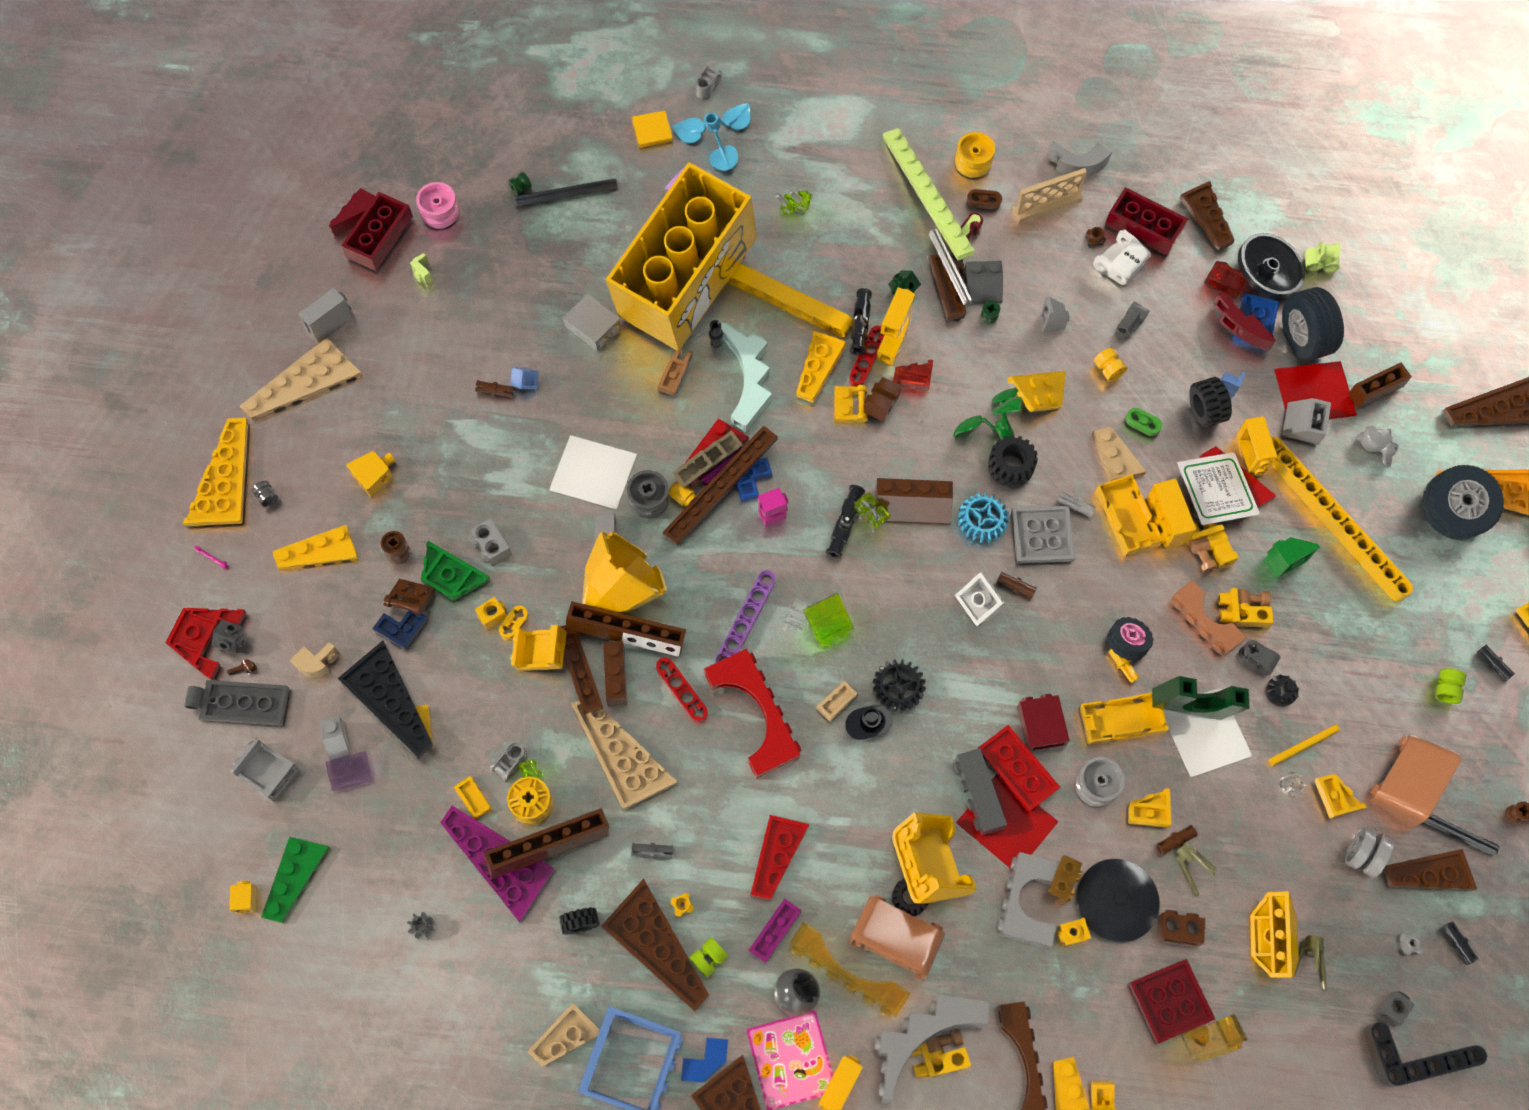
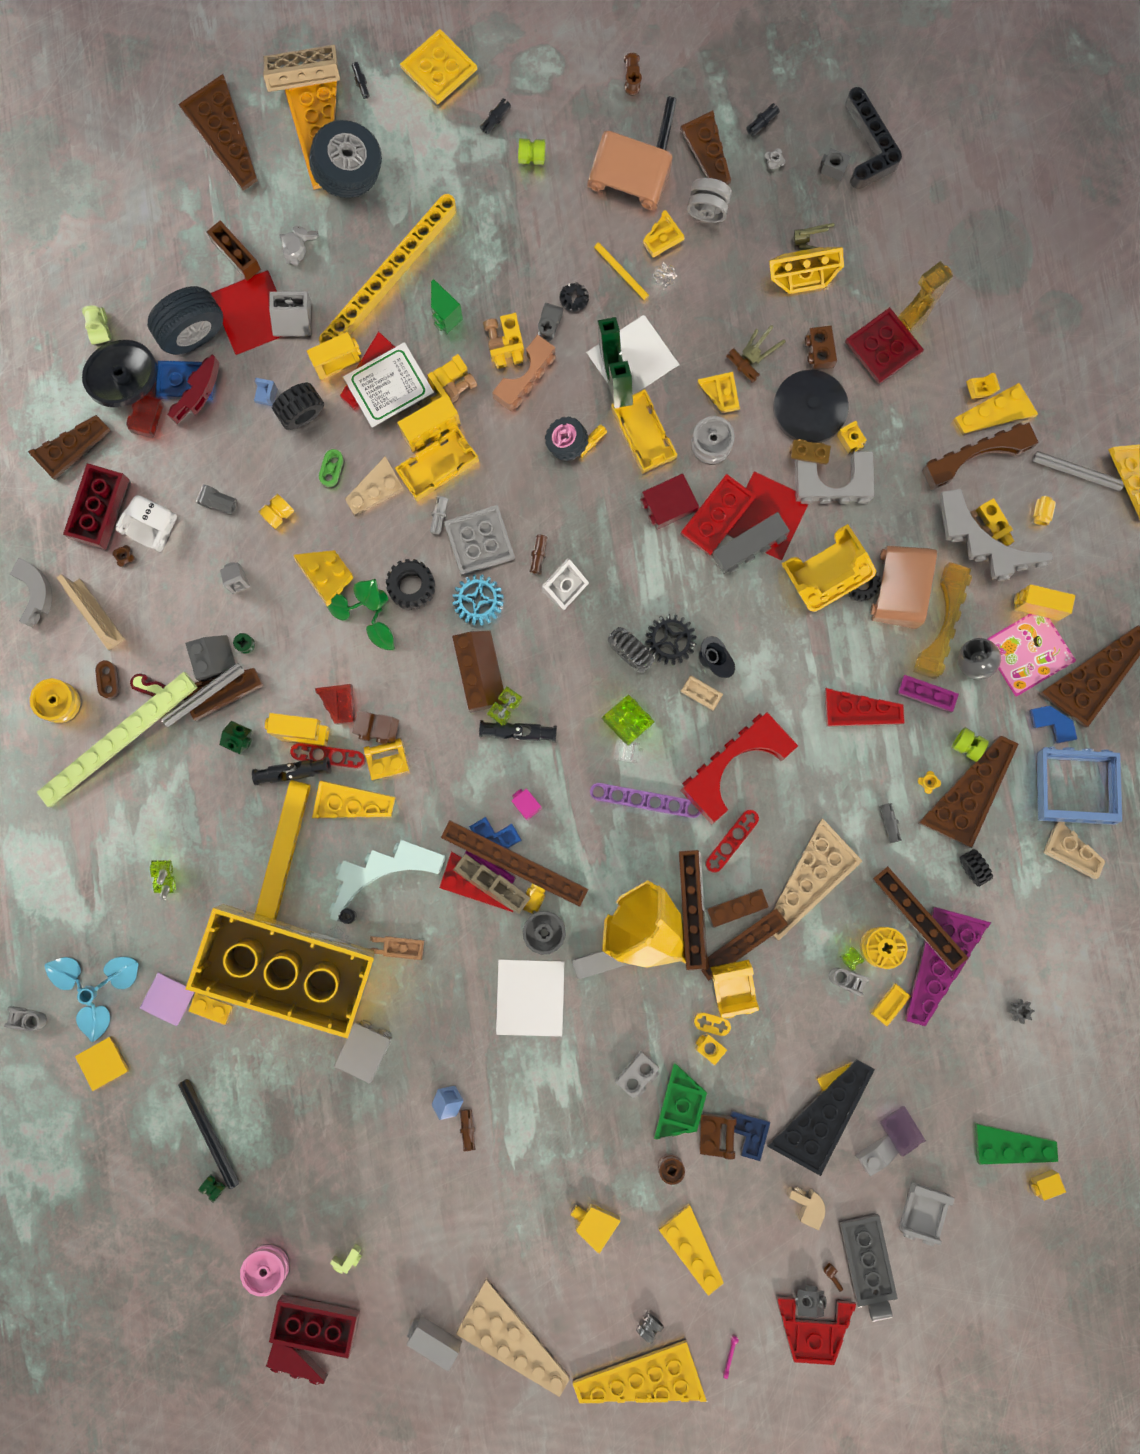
camera: 105 degrees left, 15 degrees up
none -> dark grey gear [608,627,654,673]

